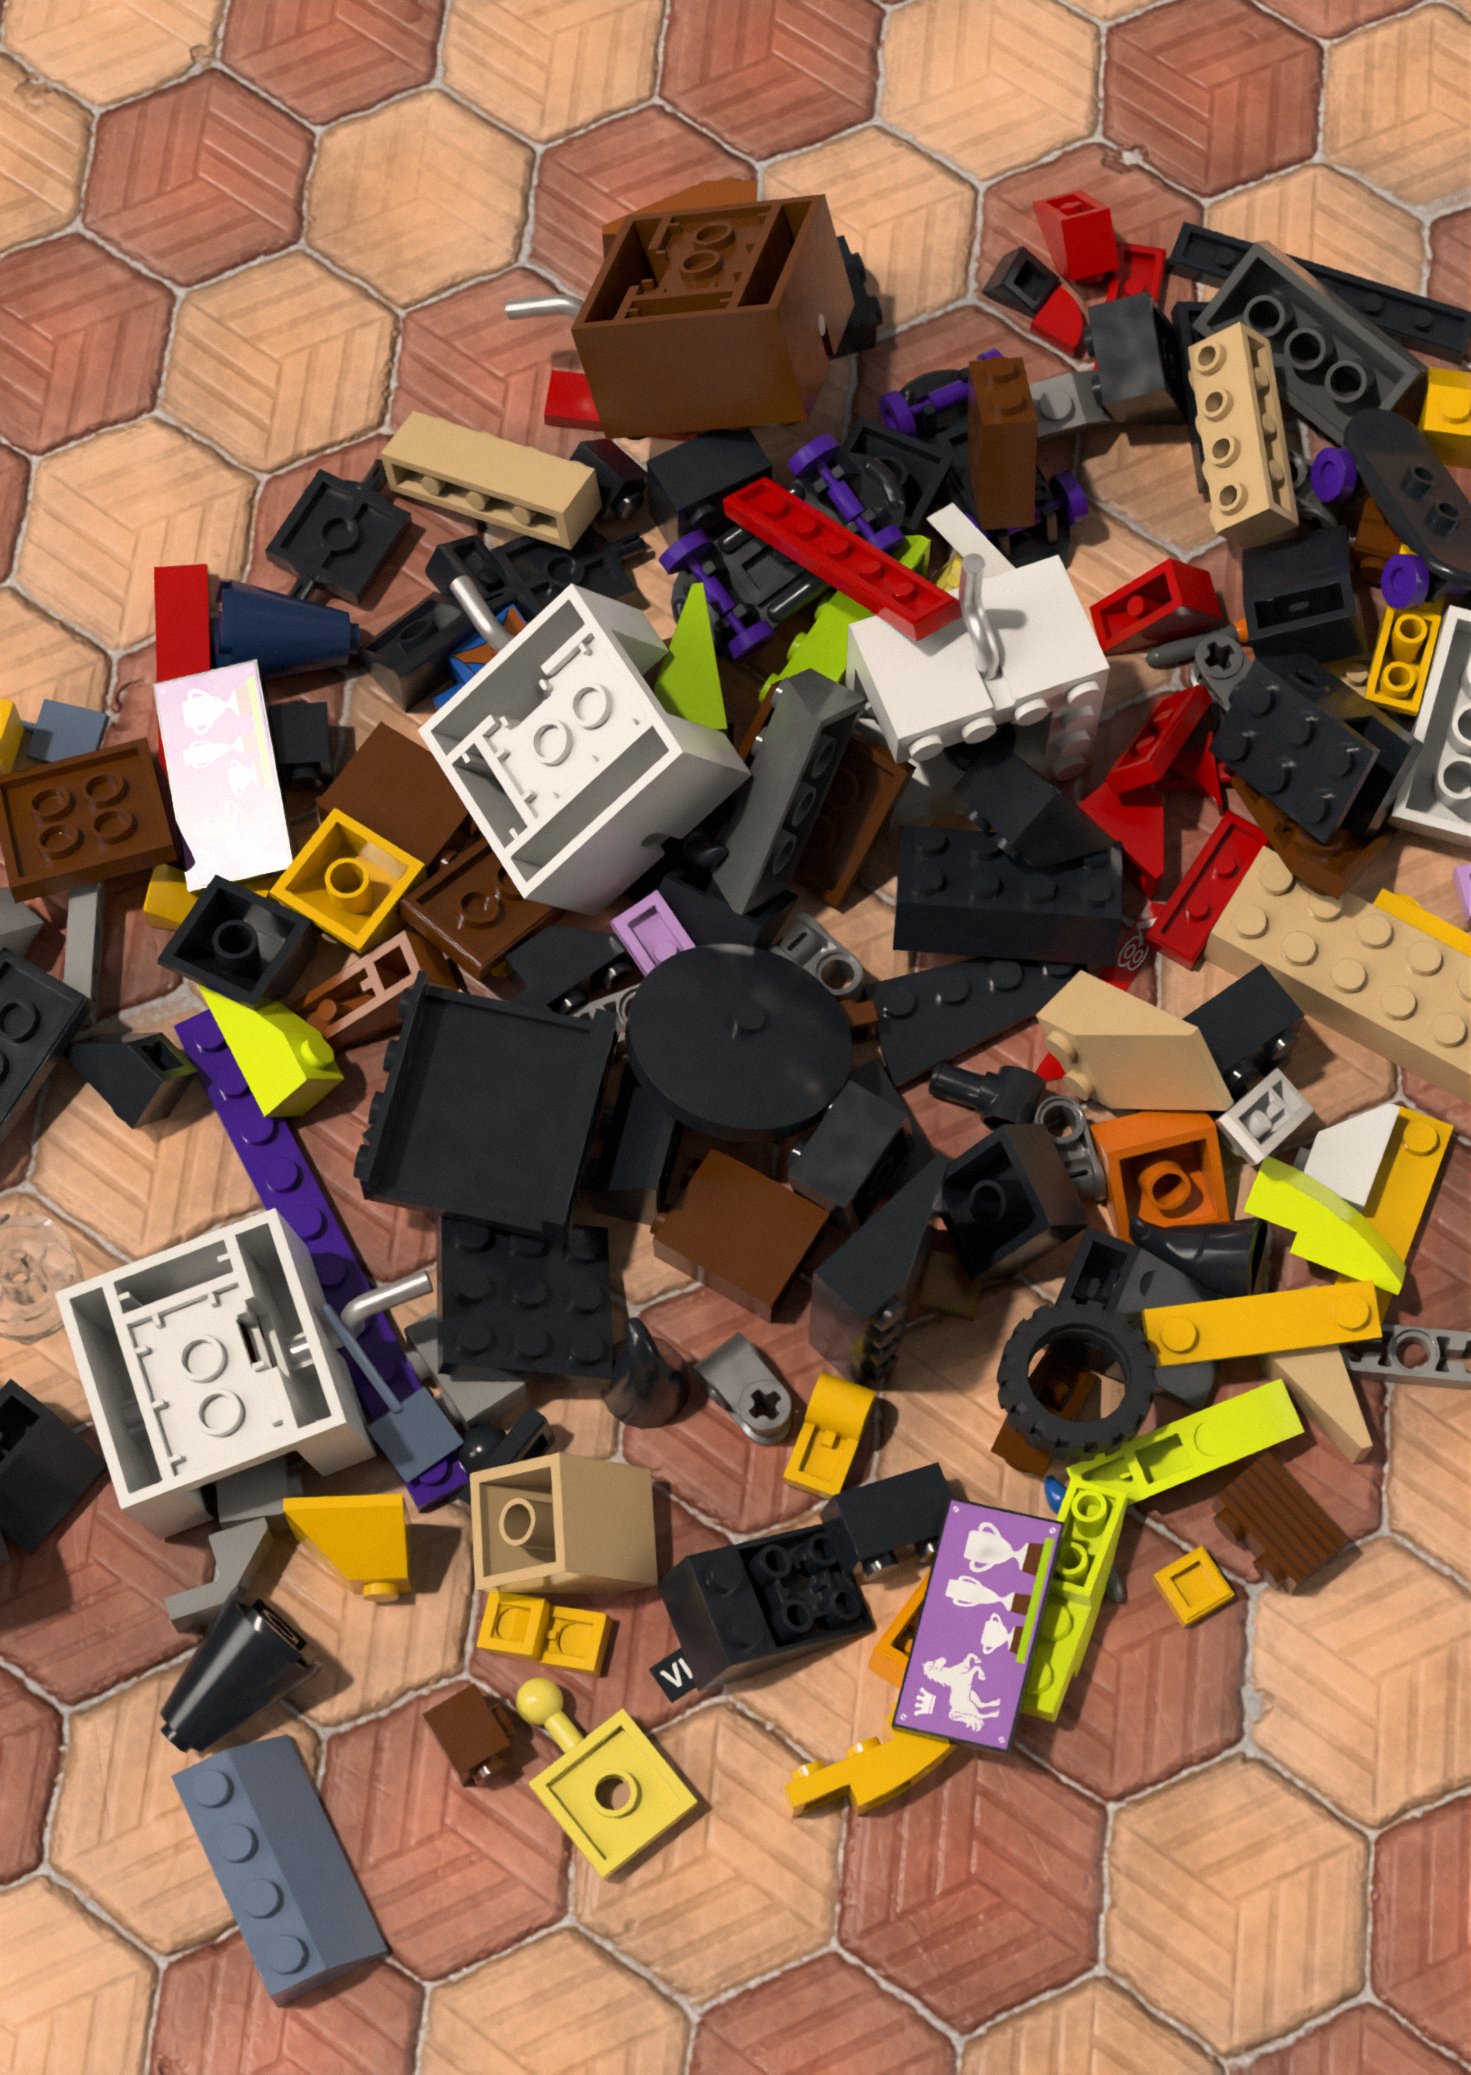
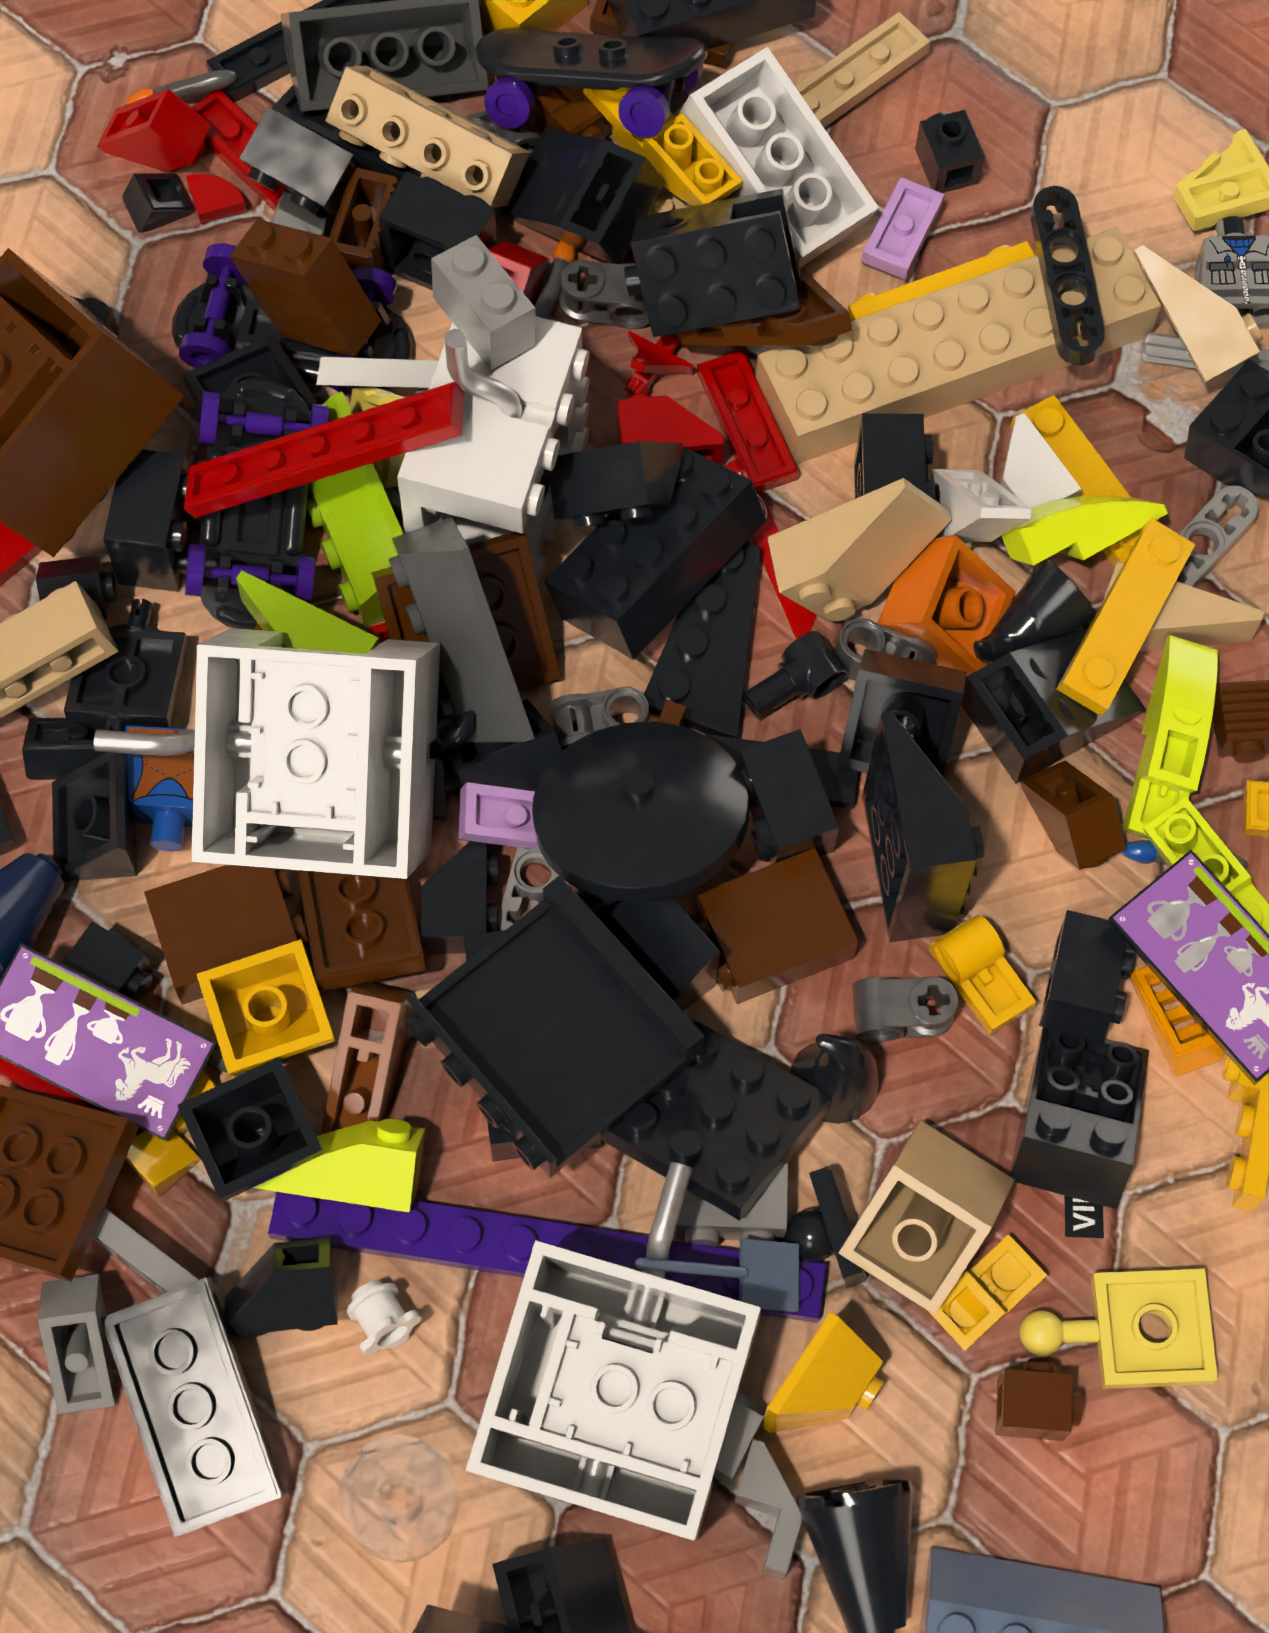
camera: 55 degrees left, 0 degrees up
black tyre [997,1299,1158,1462] -> none
red tile [1105,684,1213,795] -> none
none -> dark grey piece [125,70,237,105]
none -> reddish brown brick [329,168,398,270]
none -> white brick [346,1280,421,1356]
none -> black brick [379,171,497,290]
none -> light grey brick [431,235,536,370]

